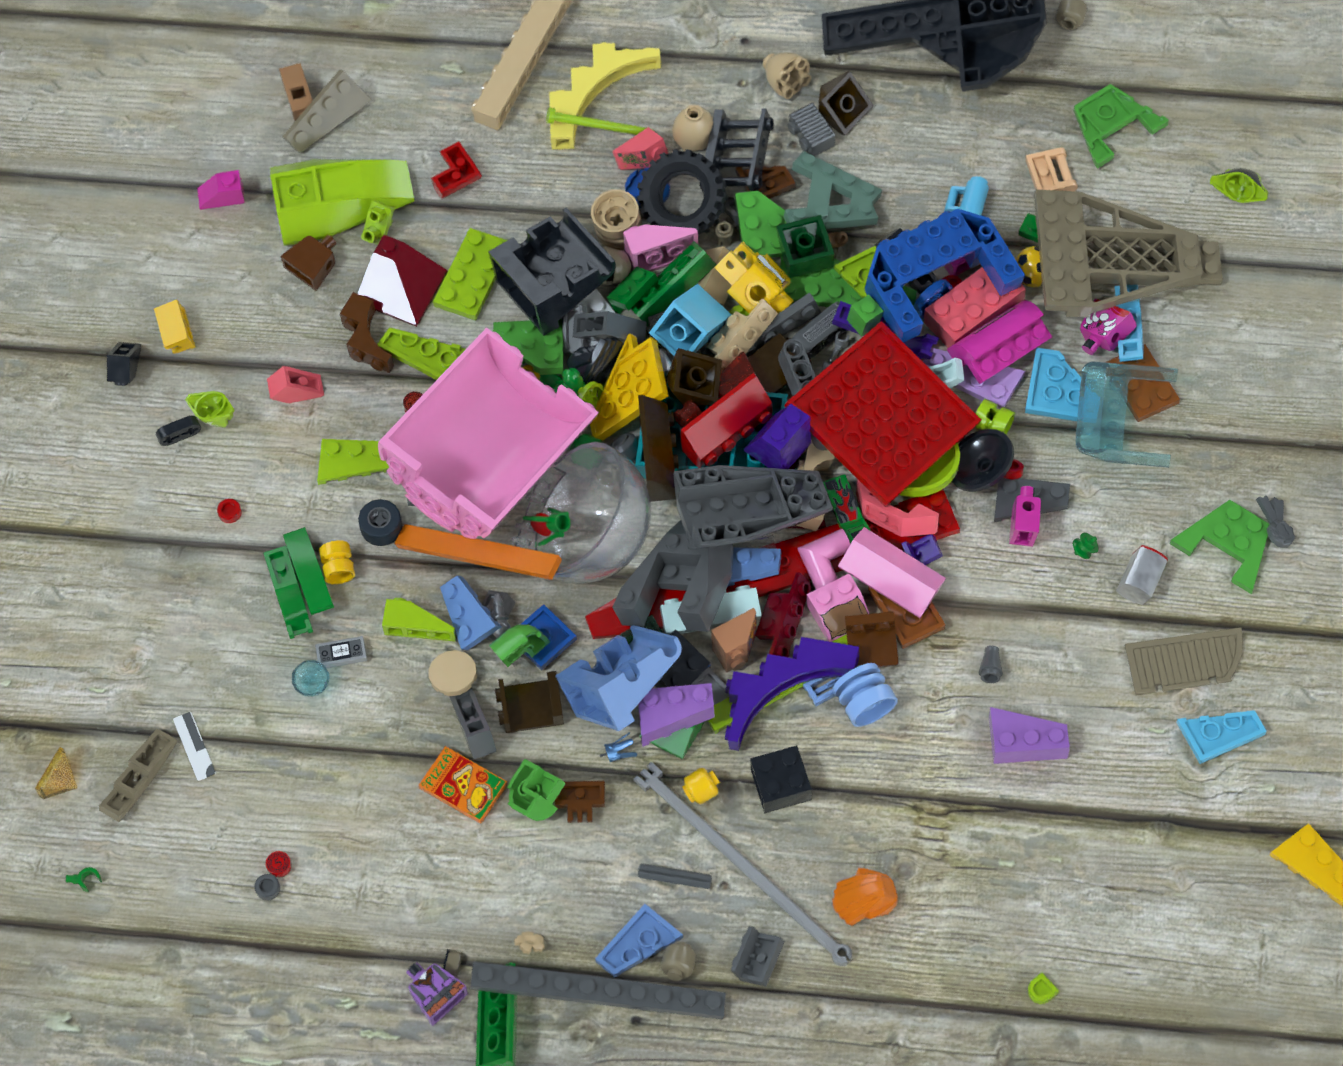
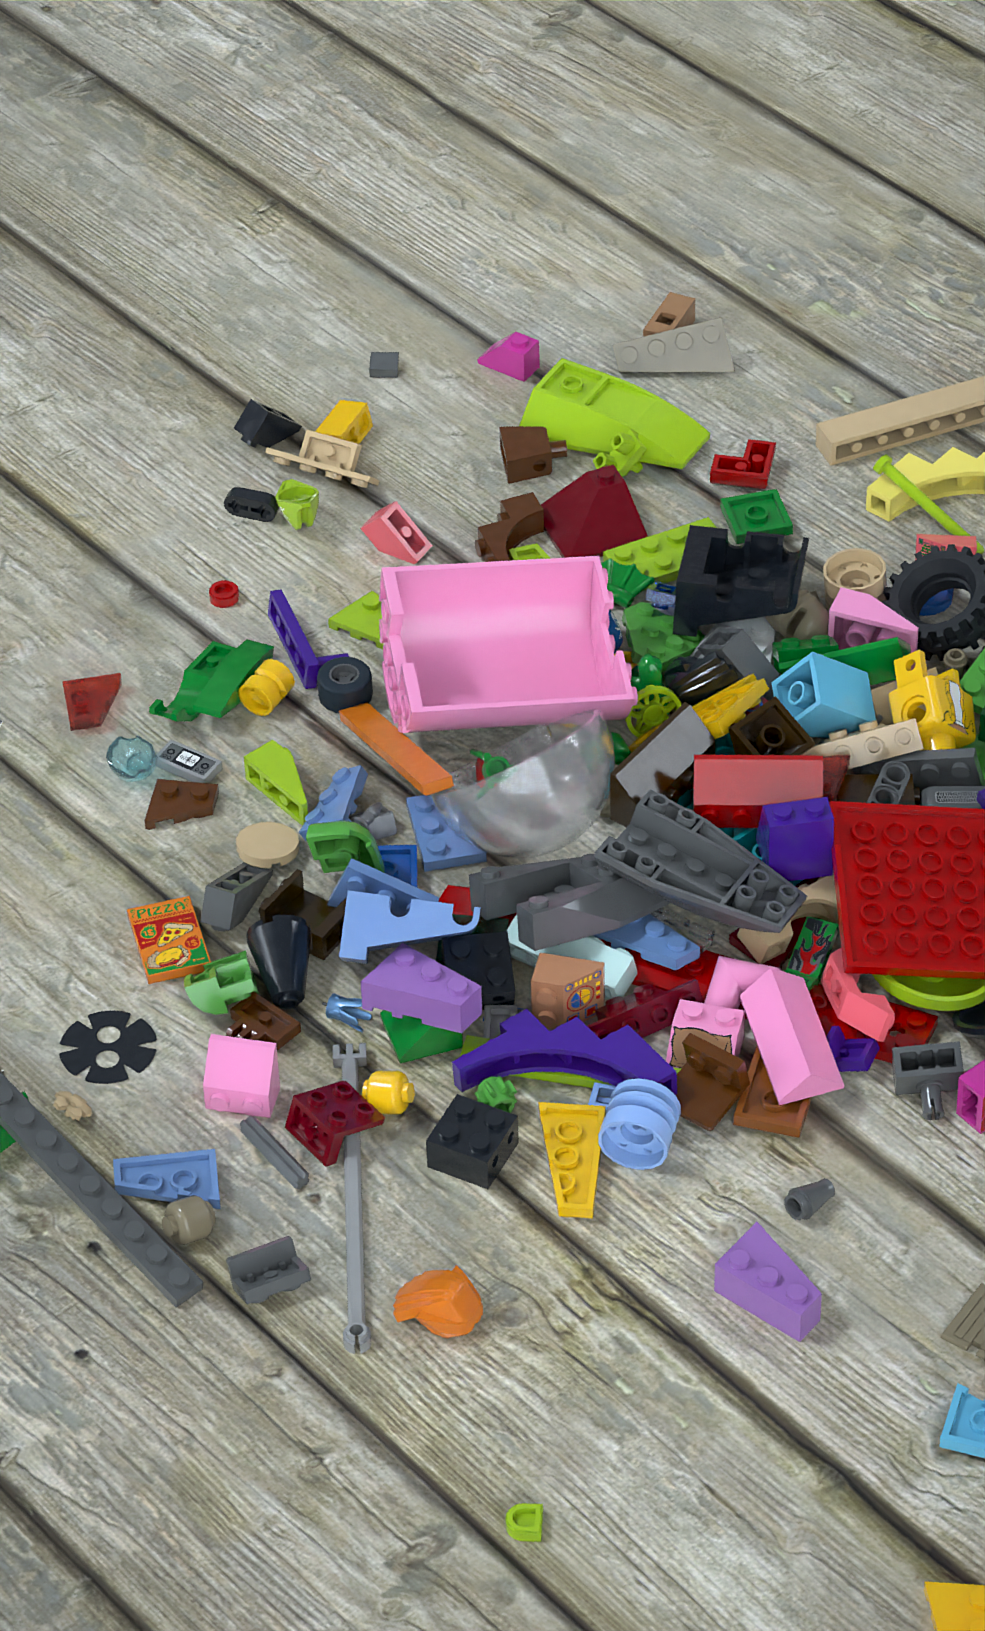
camera: 40 degrees right, 20 degrees down
none -> black piece [59,1011,157,1084]
none -> clear red wing [62,673,122,731]
none -> reddish brown wing [144,779,219,830]
none -> bright pink slope [203,1034,280,1118]
none -> black cone [246,915,312,1009]
none -> tan bracket [265,430,380,488]
none -> dark purple piece [268,589,349,689]
none -> dark red bracket [285,1081,385,1167]
none -> medium blue wing [327,858,439,917]
none -> dark grey tile [369,352,399,378]
none -> medium blue wing [406,793,487,872]
none -> bright green gear [475,1076,517,1113]
none -> yellow wing [538,1102,606,1219]
none -> green arm [601,558,655,609]
none -> plate [645,581,676,610]
none -> green plate [720,489,793,544]
none -> dark grey brick [892,1041,964,1120]

